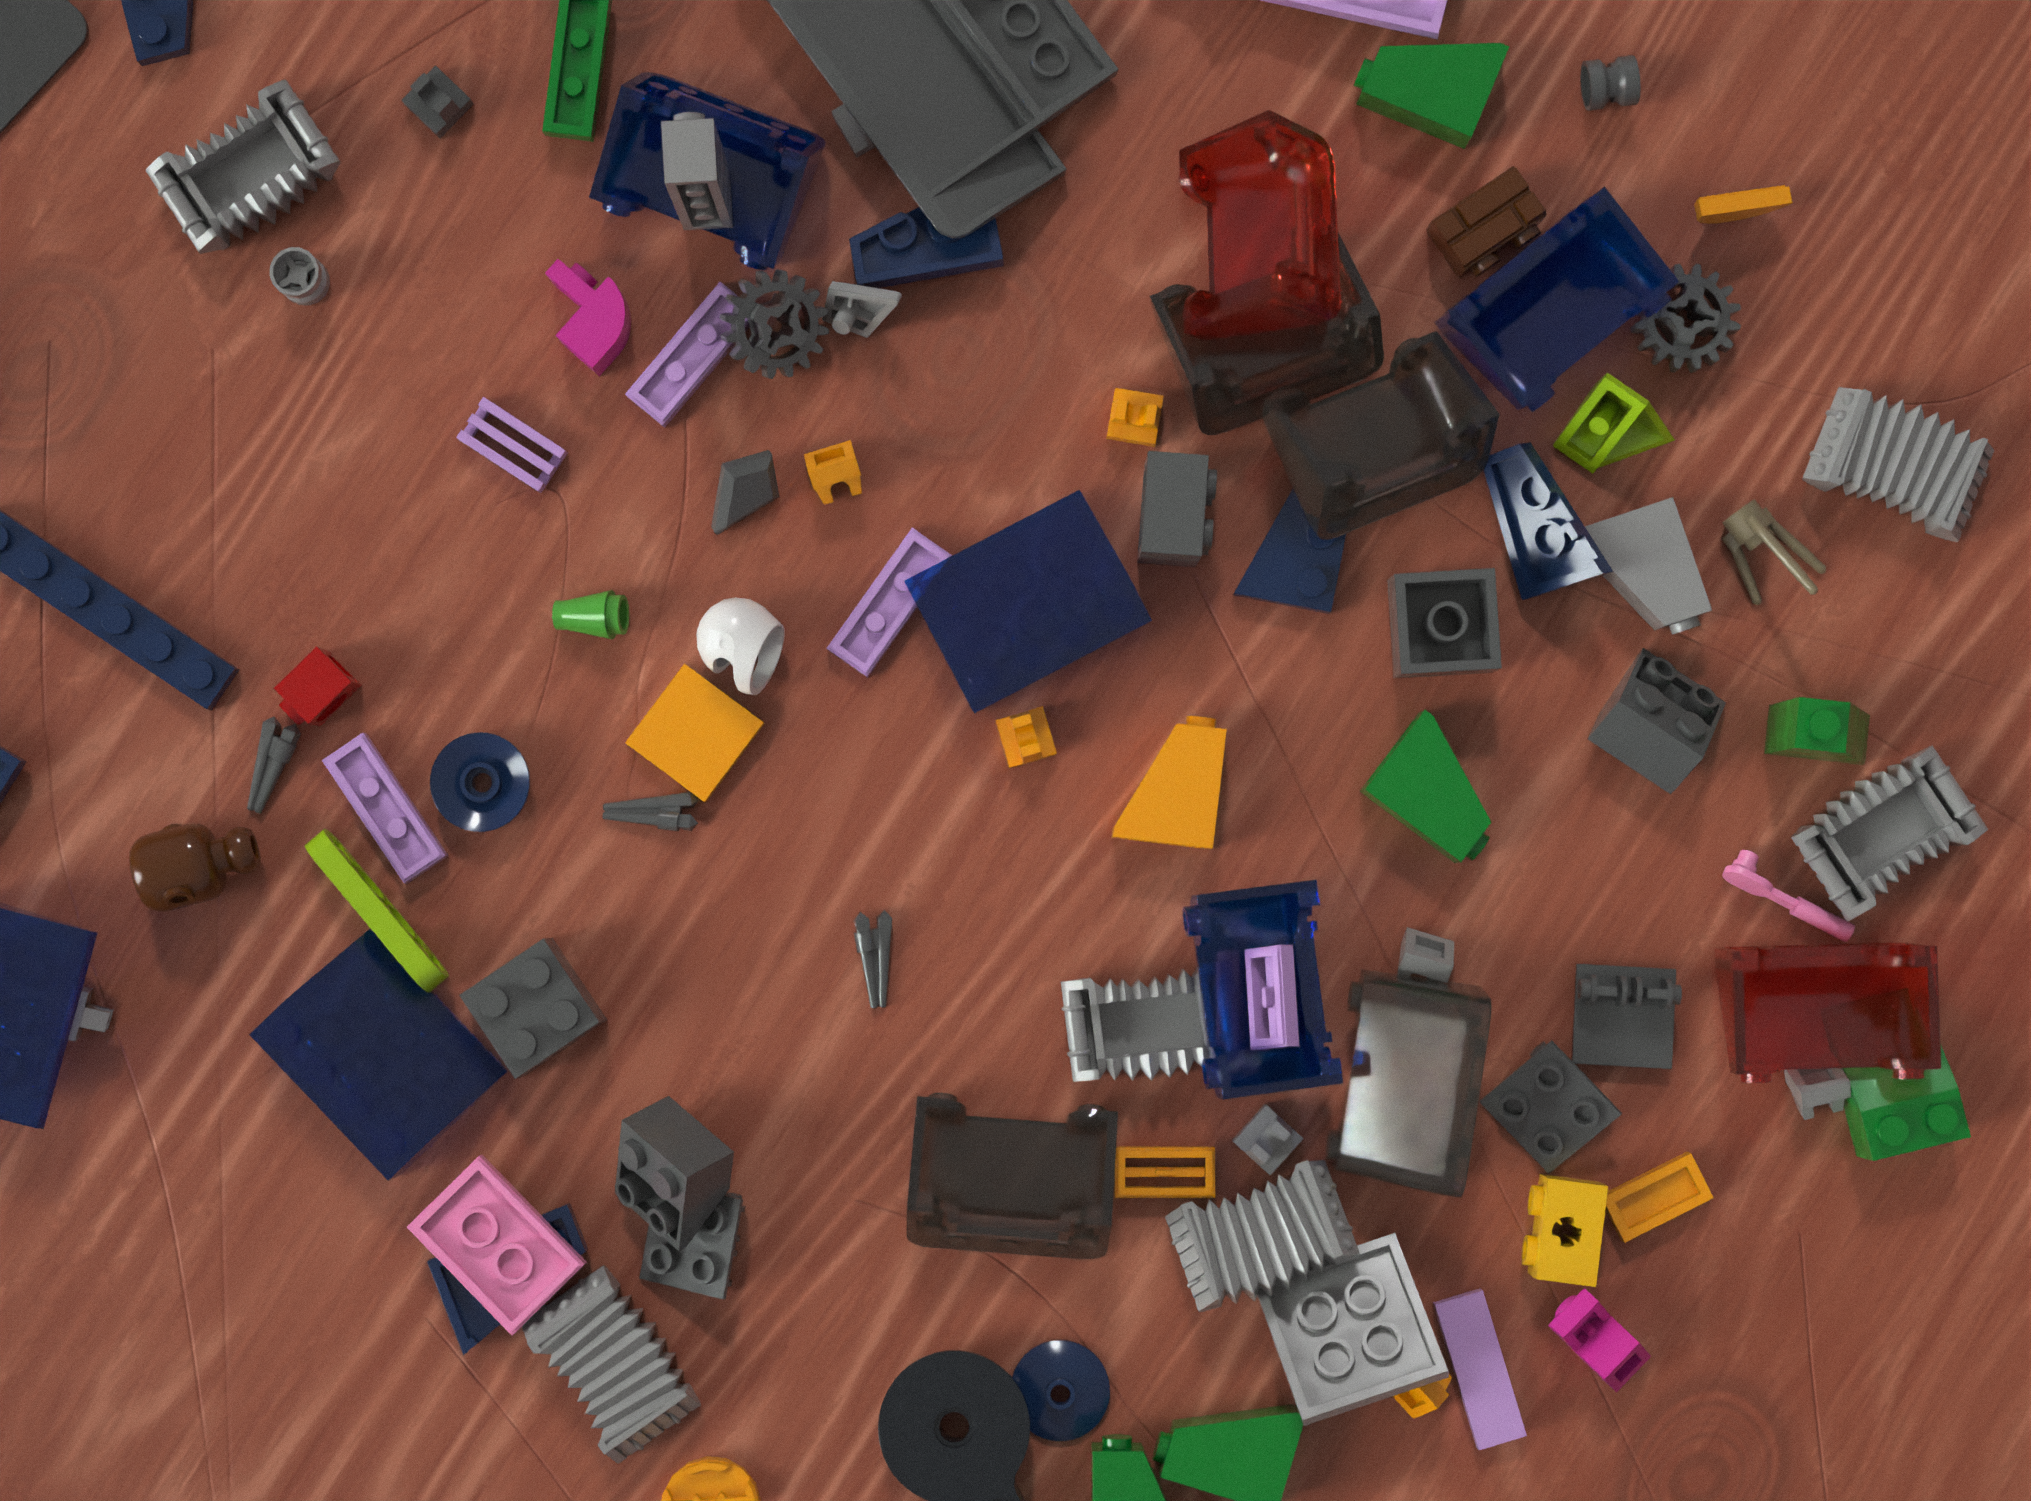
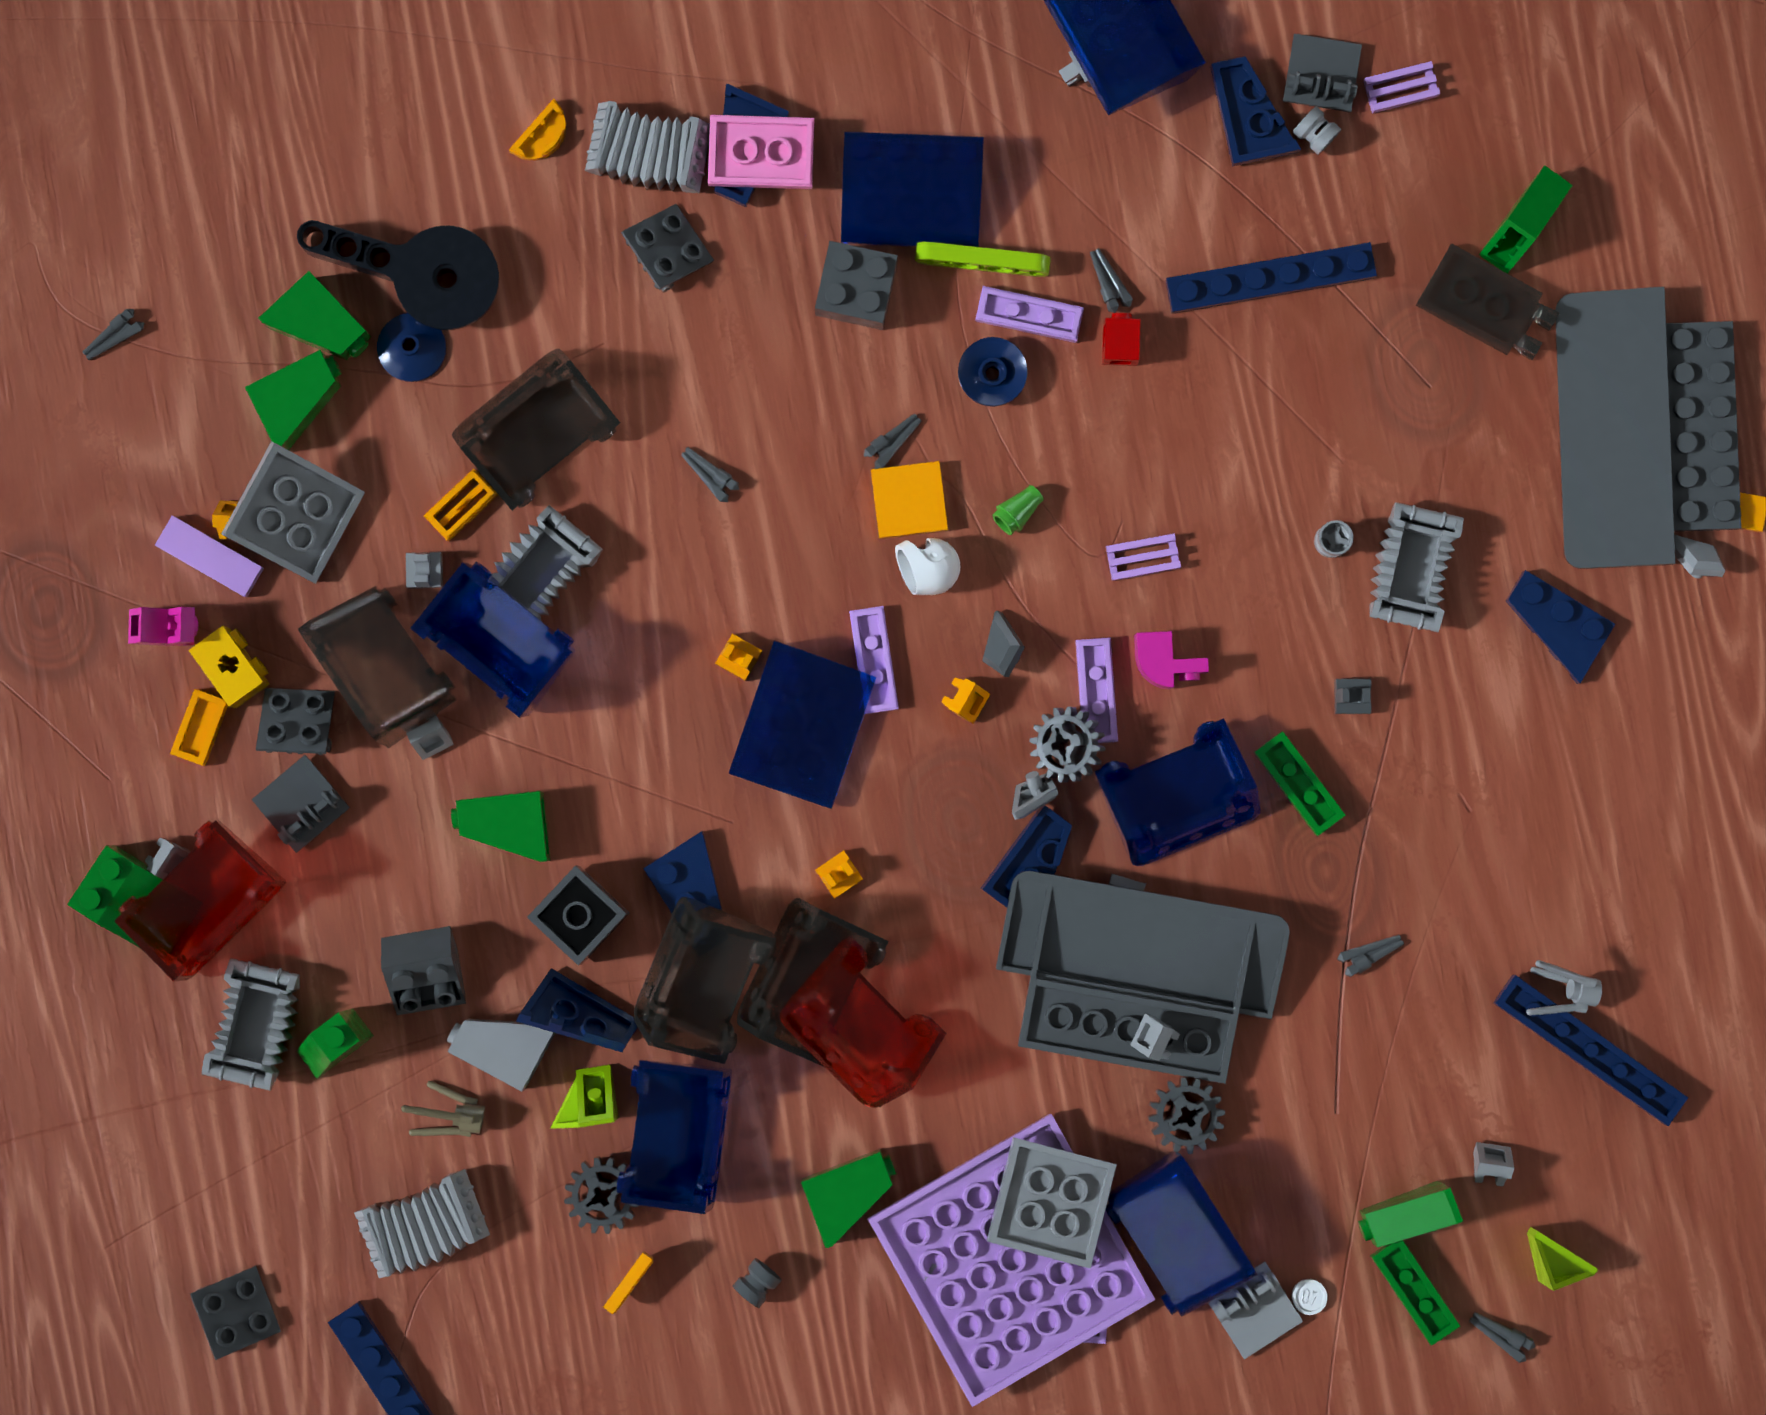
camera: 135 degrees right, 0 degrees up
reddish brown piece [129,823,261,912] -> none
dark grey slope [615,1096,734,1251] -> none
light grey brick [661,112,733,230] -> none
light orange slope [1112,716,1227,850] -> none
dark grey brick [1137,451,1217,567] -> none
light grey piece [1165,1160,1360,1312] -> none
lavender tile [1245,944,1299,1050] -> none
reddish brown brick [1426,166,1547,278] -> none
bright pink piece [1722,850,1855,942] -> none

